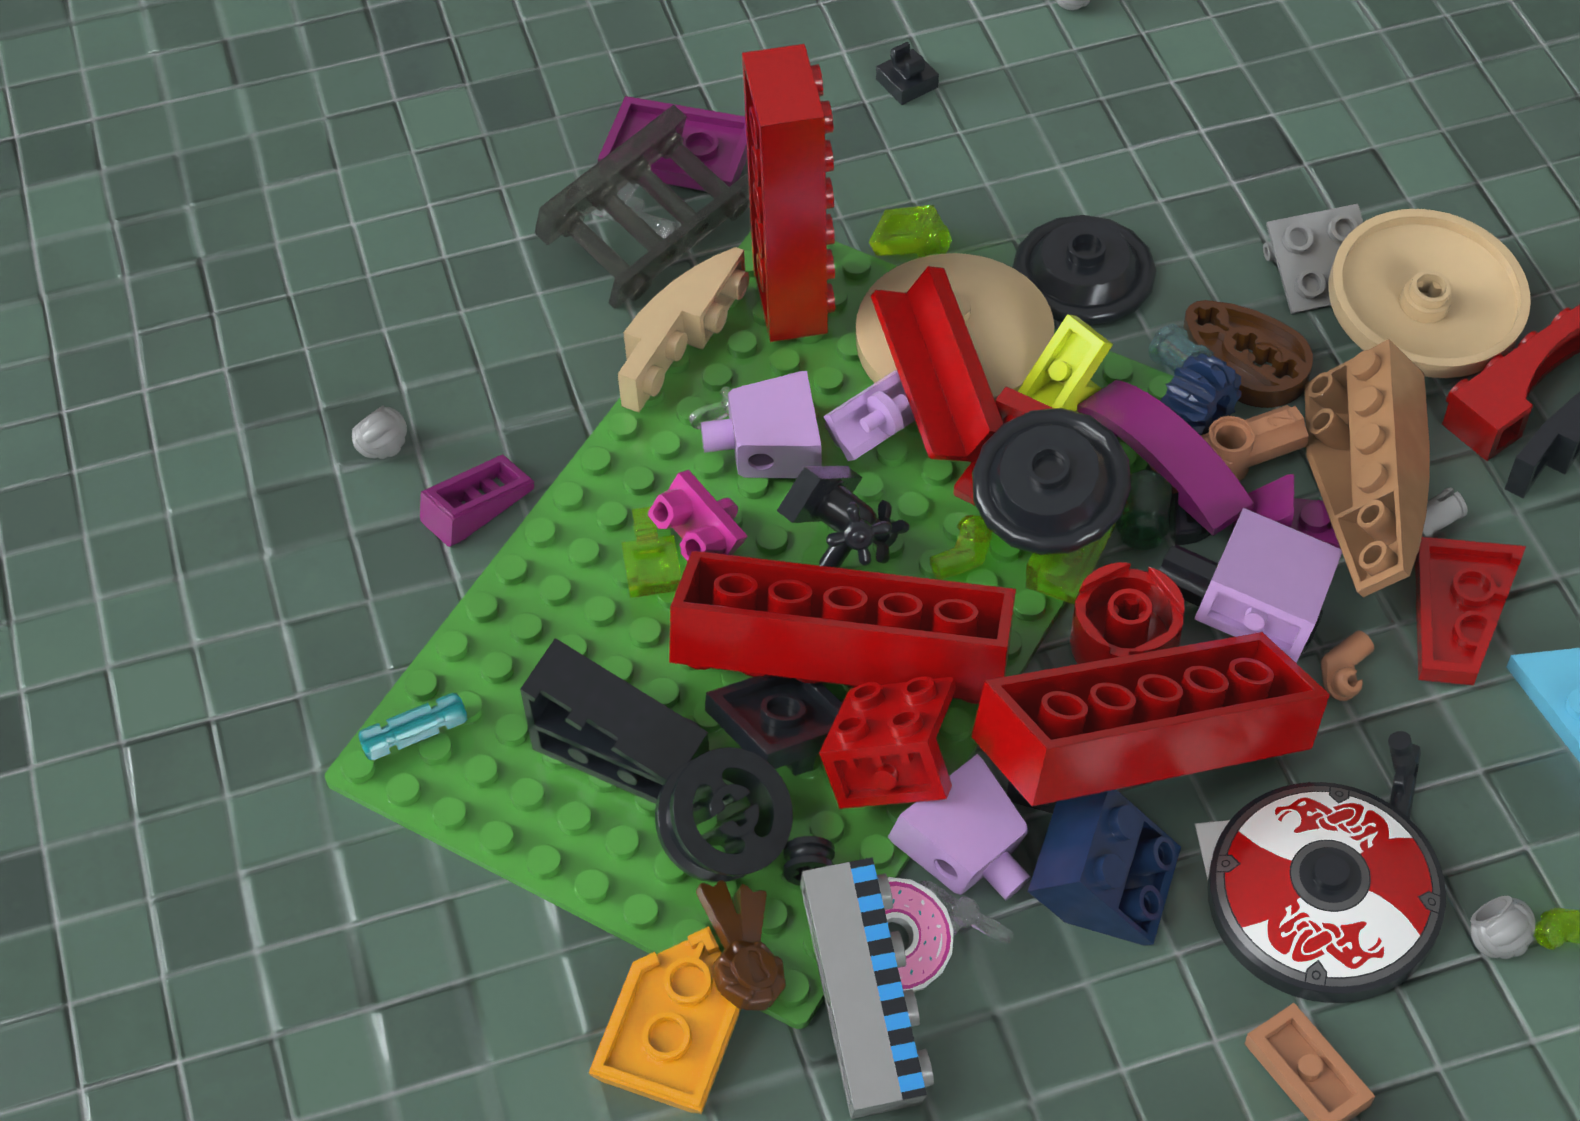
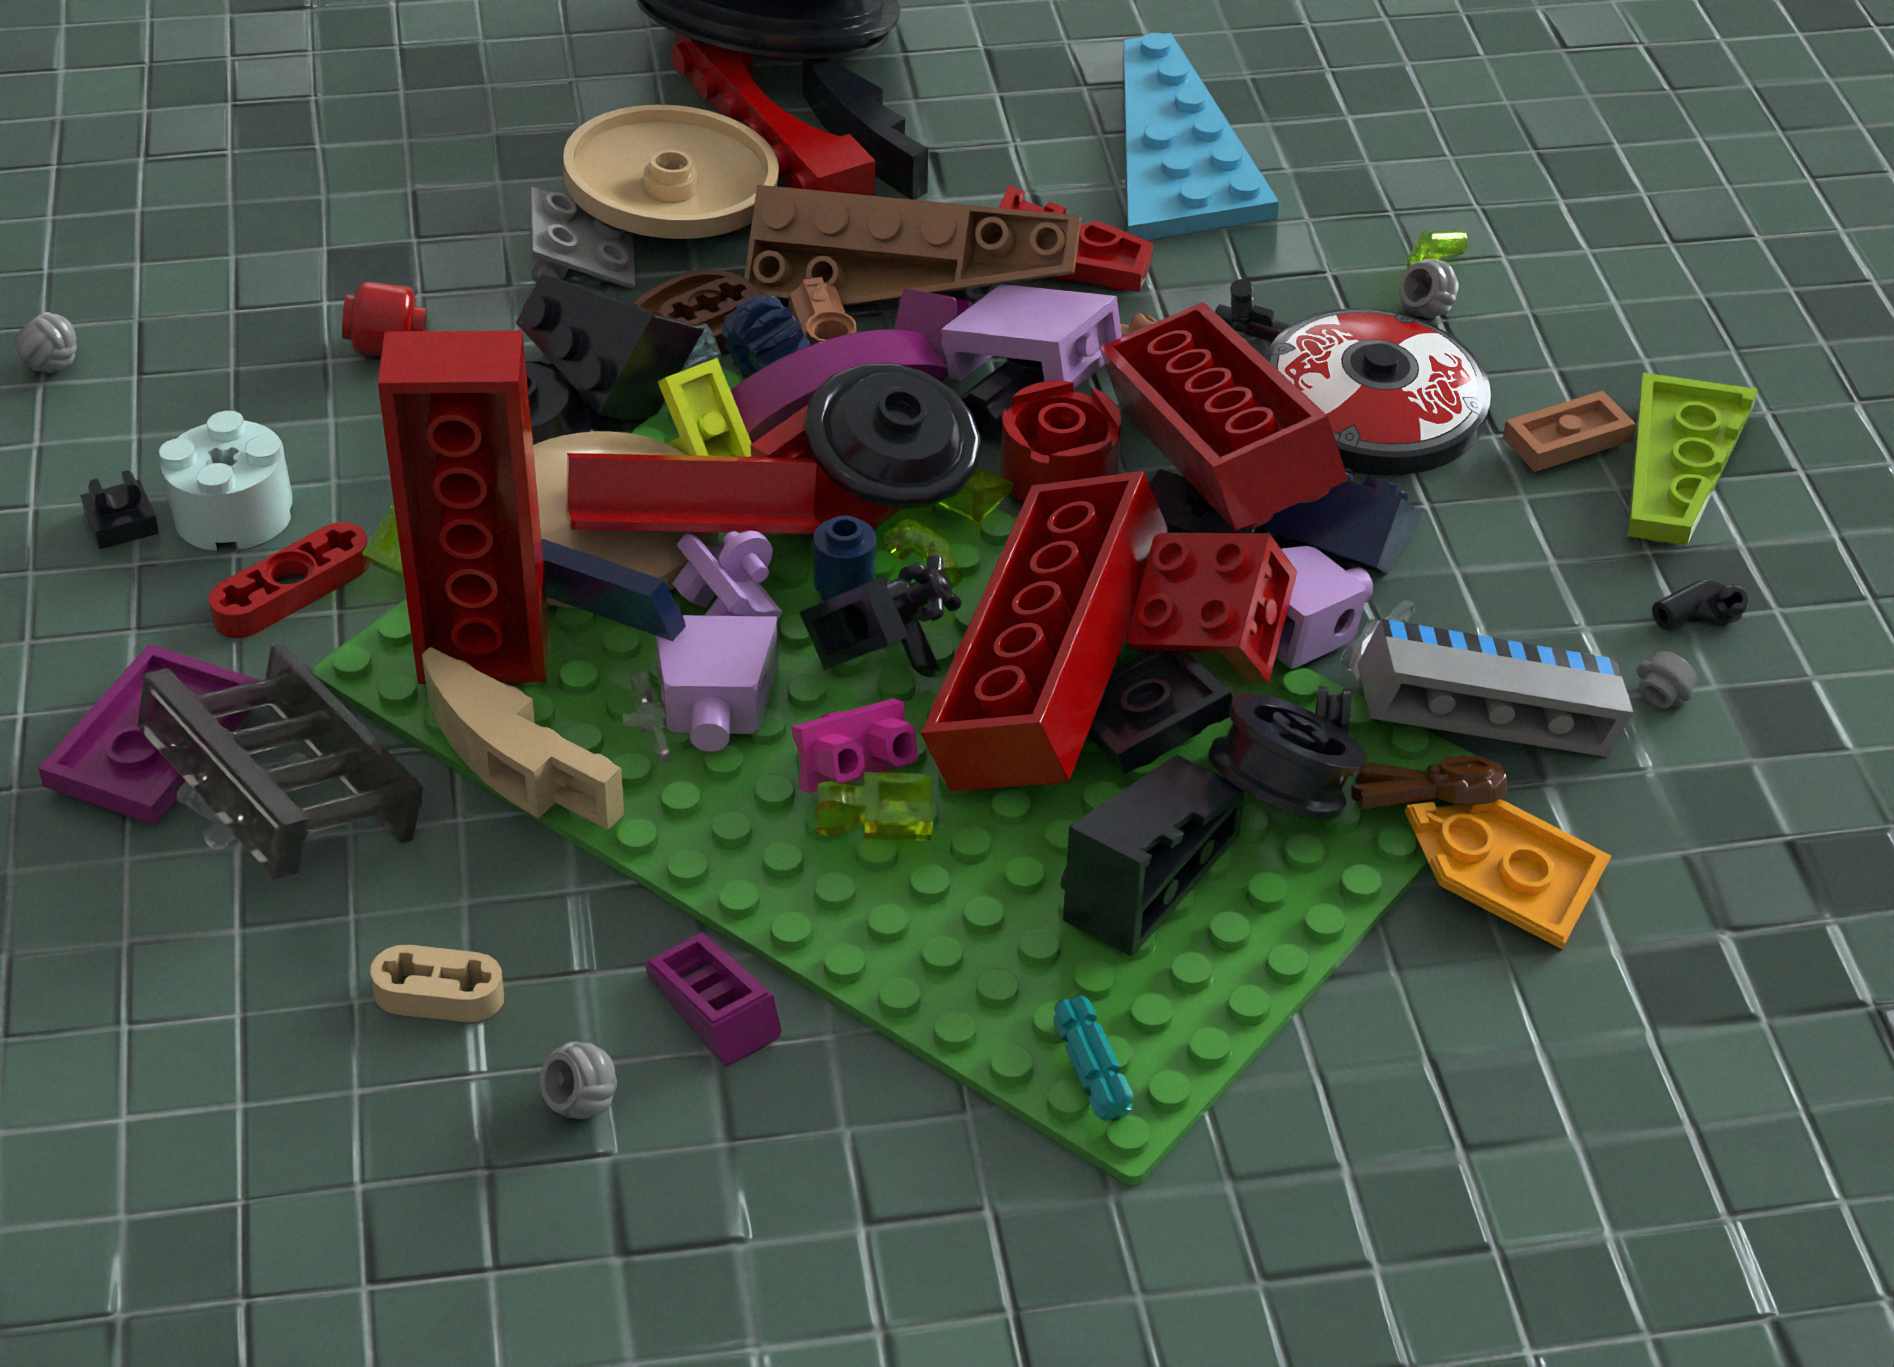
camera: 85 degrees left, 10 degrees down
none -> light aqua brick [159,411,293,551]
none -> red beam [209,522,370,638]
none -> red head [342,282,427,357]
none -> tan beam [370,945,504,1023]
none -> black wedge [516,275,704,424]
none -> dark blue tile [542,539,686,642]
none -> dark blue brick [813,516,876,601]

